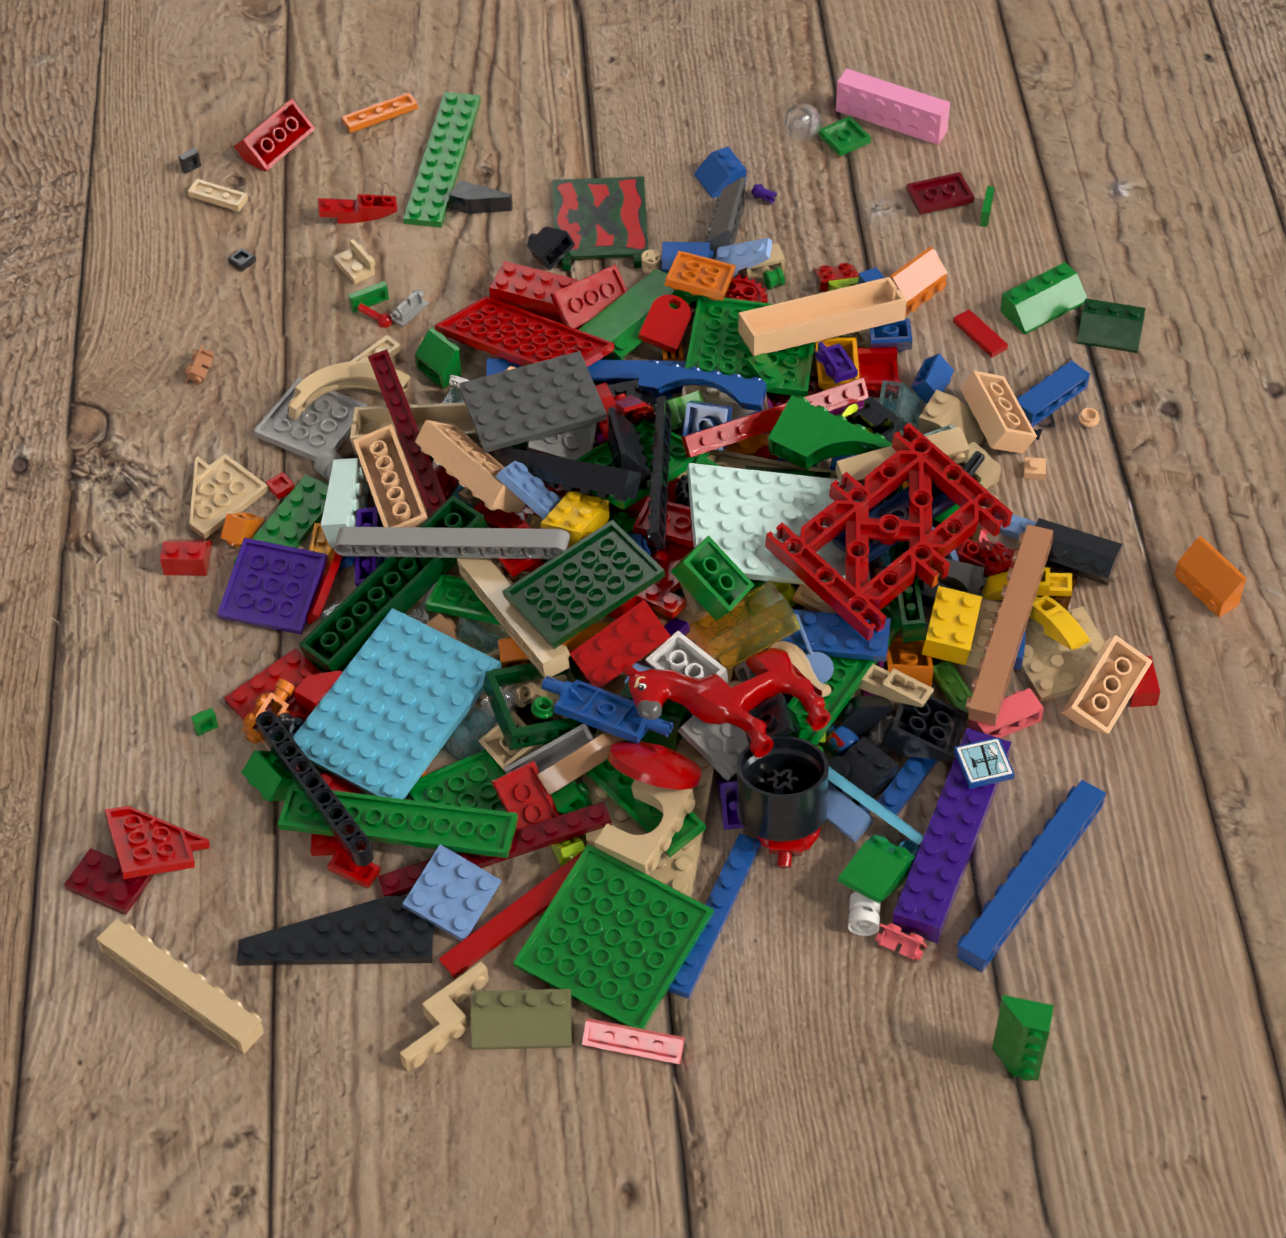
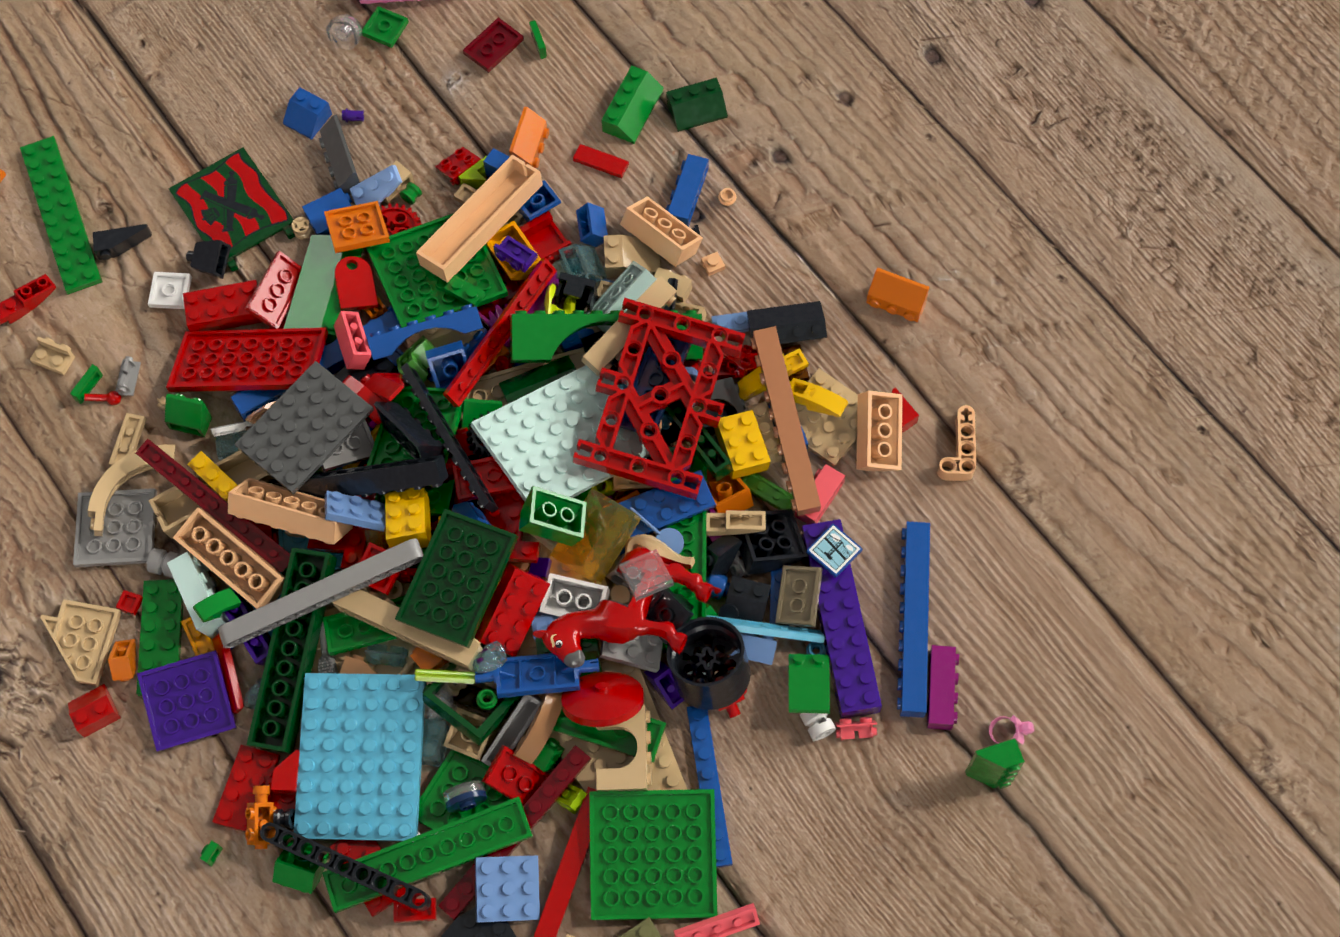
camera: 30 degrees left, 15 degrees up
none -> white plate [148,272,192,309]
none -> yellow plate [187,451,238,503]
none -> green slope [193,588,241,623]
none -> coral brick [334,311,371,370]
none -> lime axle [414,669,476,684]
none -> dark blue piece [443,781,487,812]
none -> clear light blue rock [473,641,507,673]
none -> clear plate [619,549,674,601]
none -> dark tan tile [775,565,823,627]
none -> magenta brick [927,645,959,730]
none -> light nougat beam [937,405,976,481]
none -> bright pink piece [989,715,1034,744]

